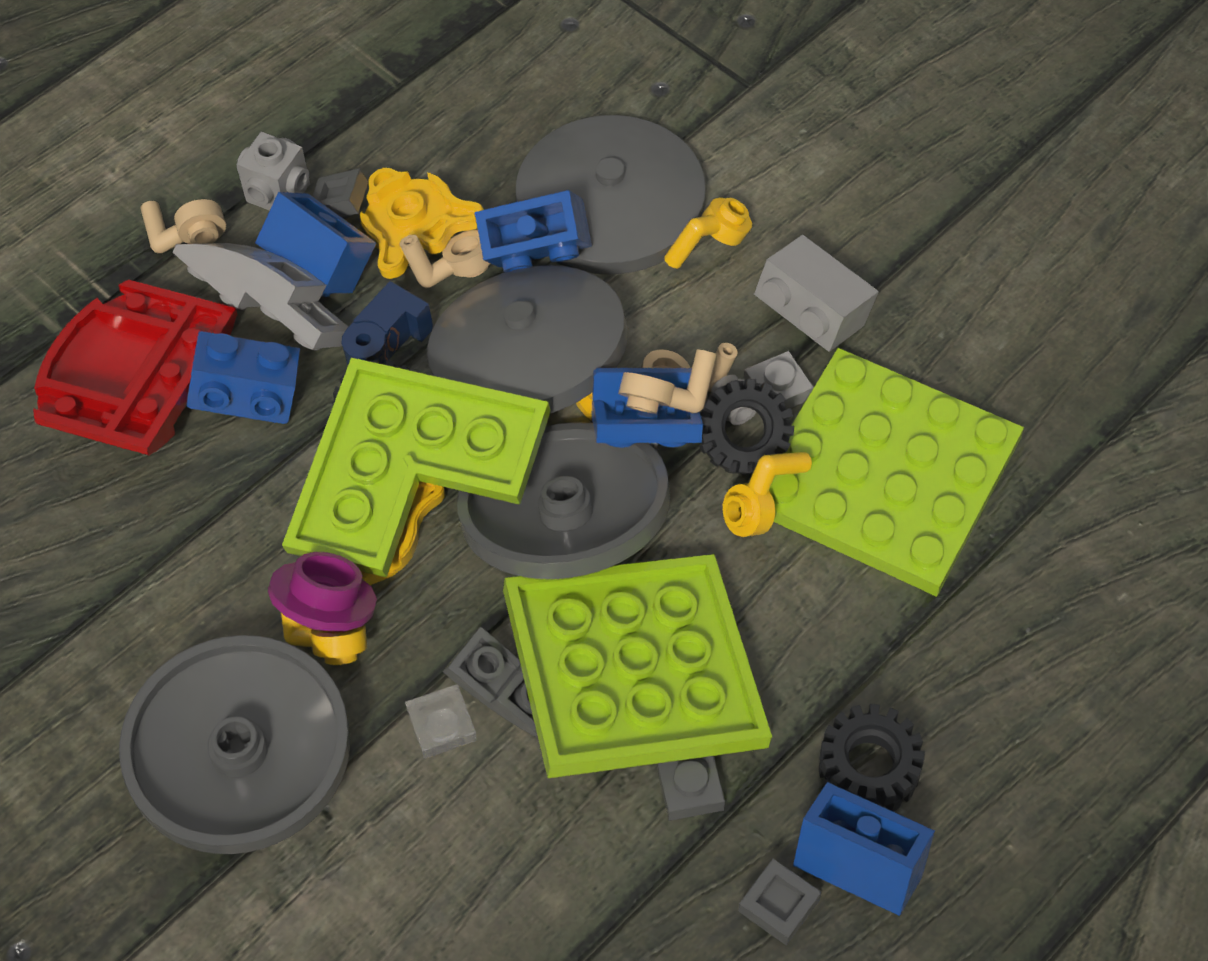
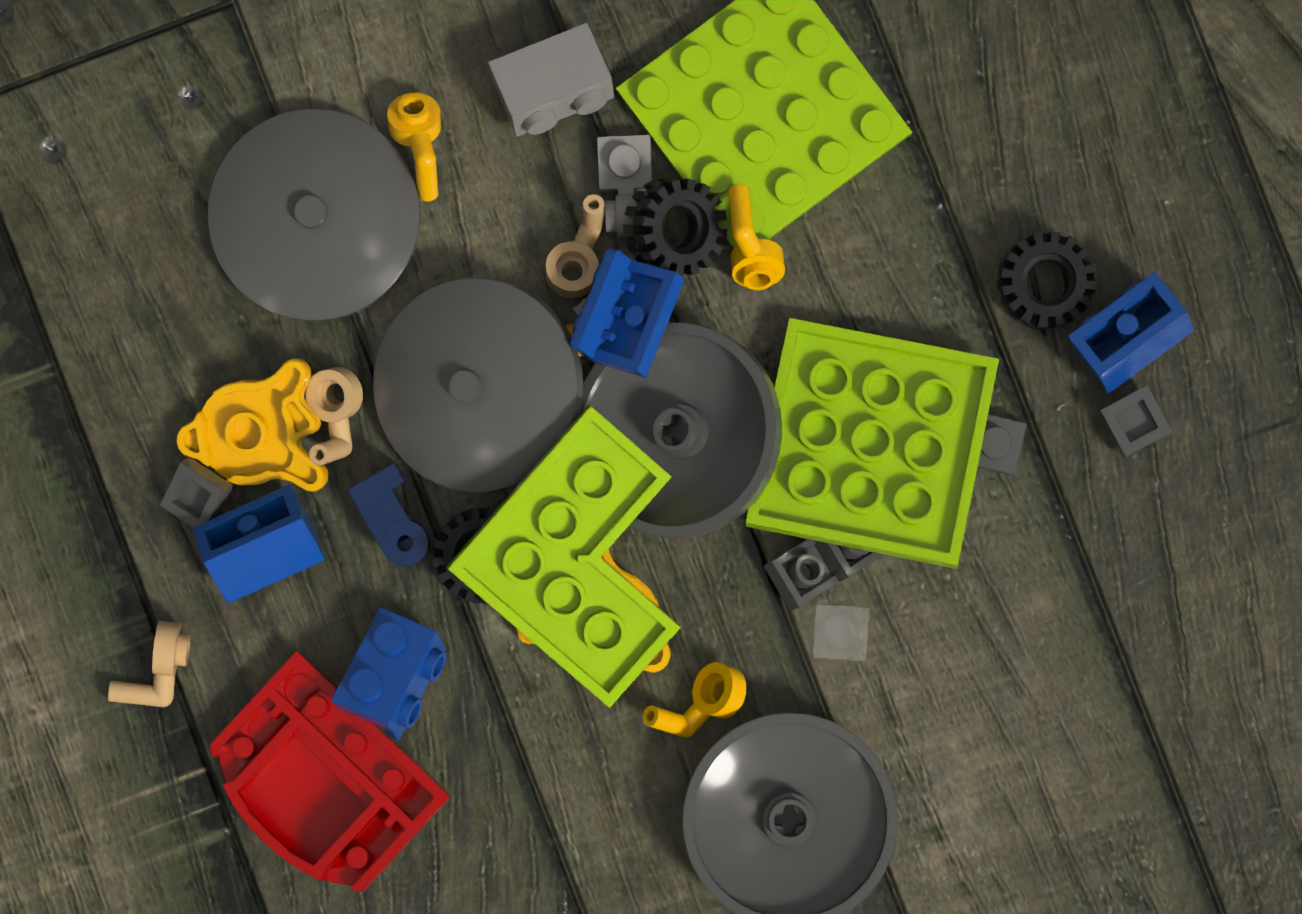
camera: 65 degrees left, 30 degrees up
light grey slope [172,243,348,350] -> none
light grey brick [237,132,310,211] -> none
magenta piece [268,552,377,631] -> none
blue brick [475,190,592,272] -> none
tan plate [618,349,717,414] -> none

